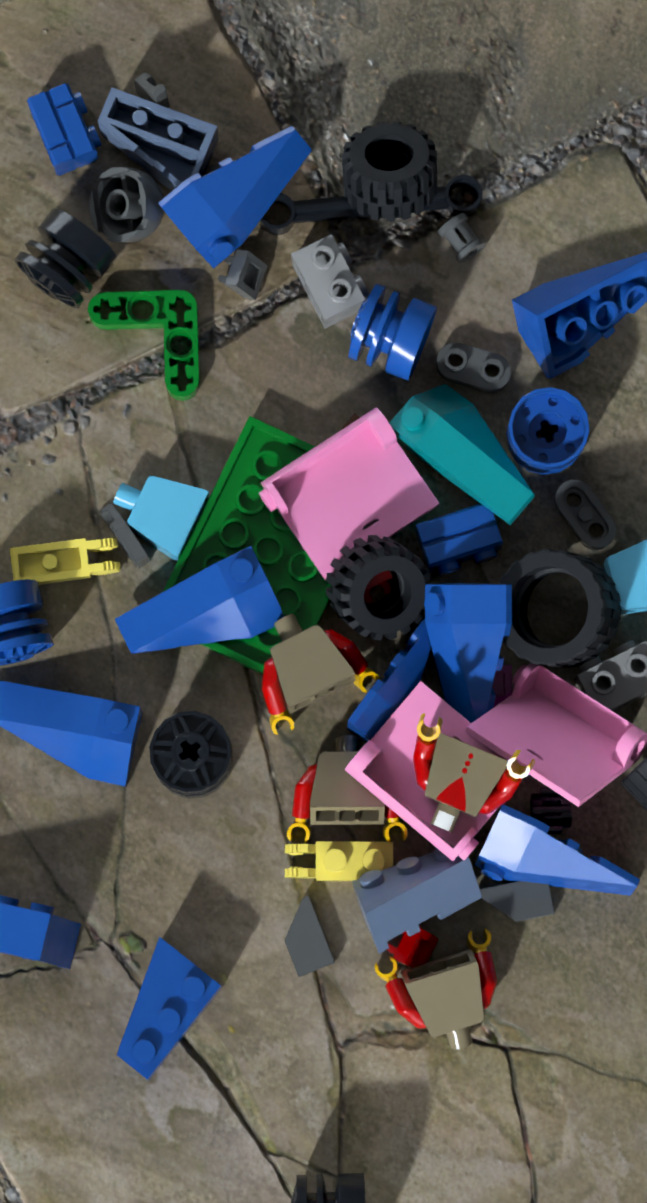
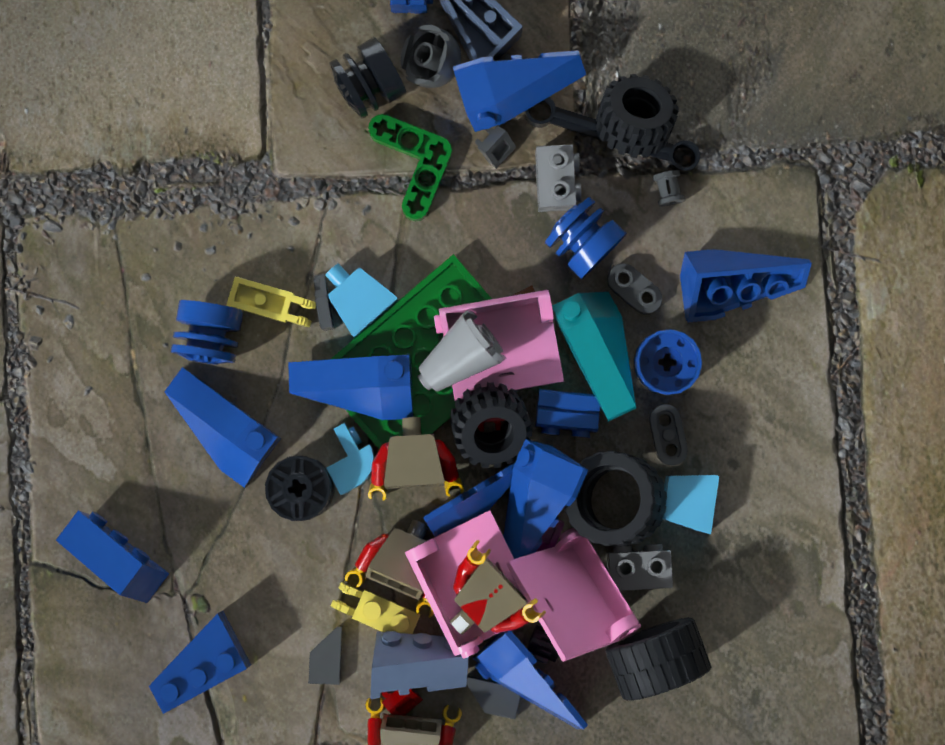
camera: 20 degrees right, 5 degrees up
none -> medium azure brick [326,423,375,495]
none -> light grey cone [418,310,506,392]

